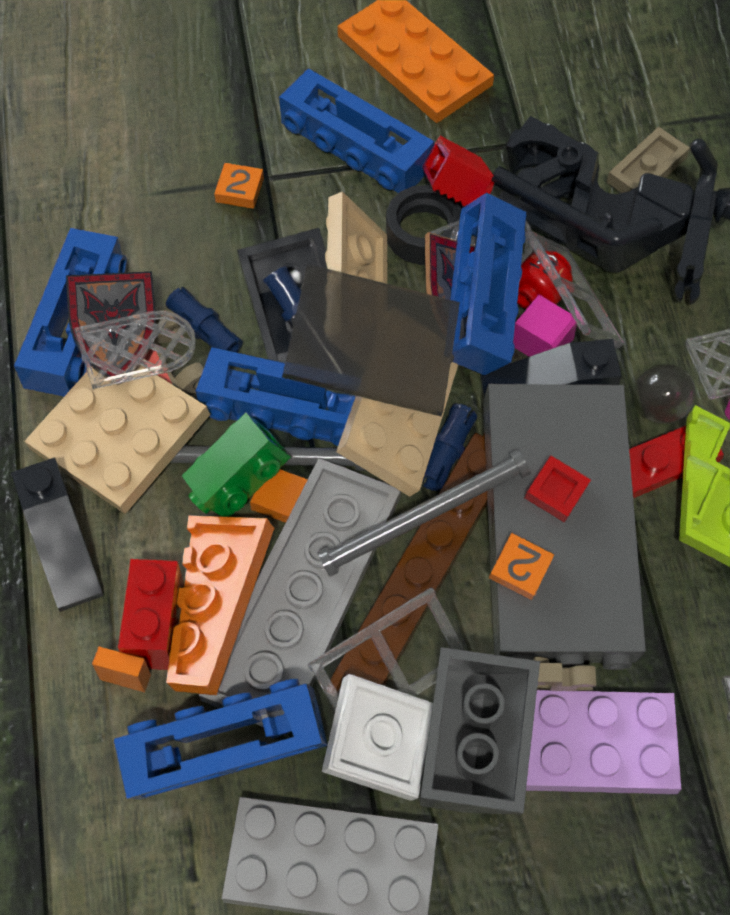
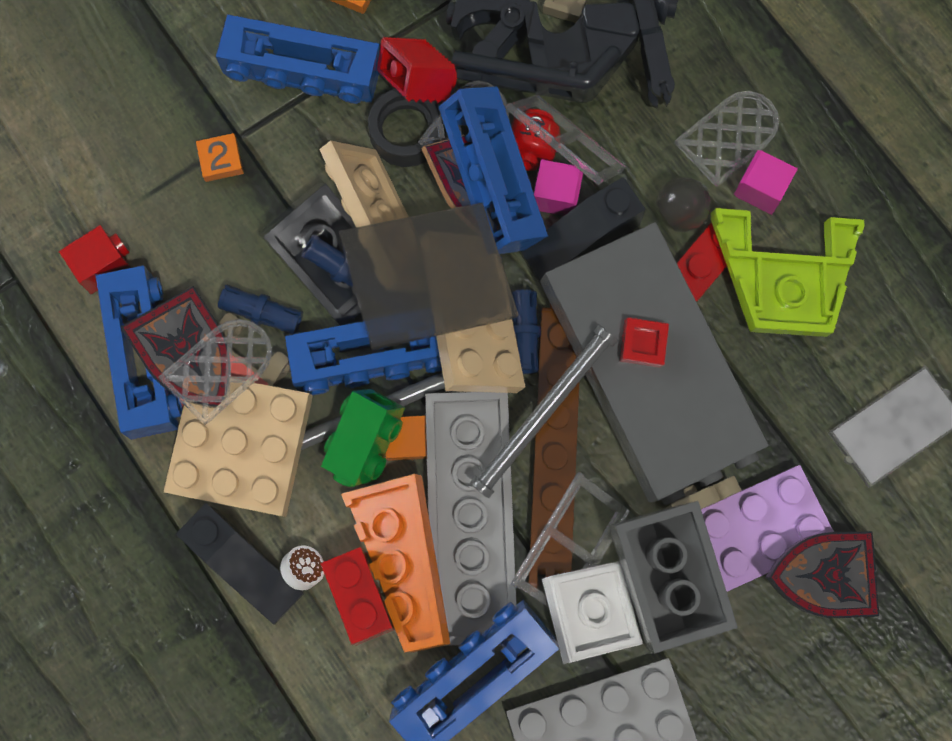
camera: 25 degrees left, 15 degrees up
orange tile [92,646,151,693] -> none
orange tile [489,533,554,600] -> none
none -> red brick [59,225,131,294]
none -> tile [280,545,324,591]
none -> shield [766,531,879,618]

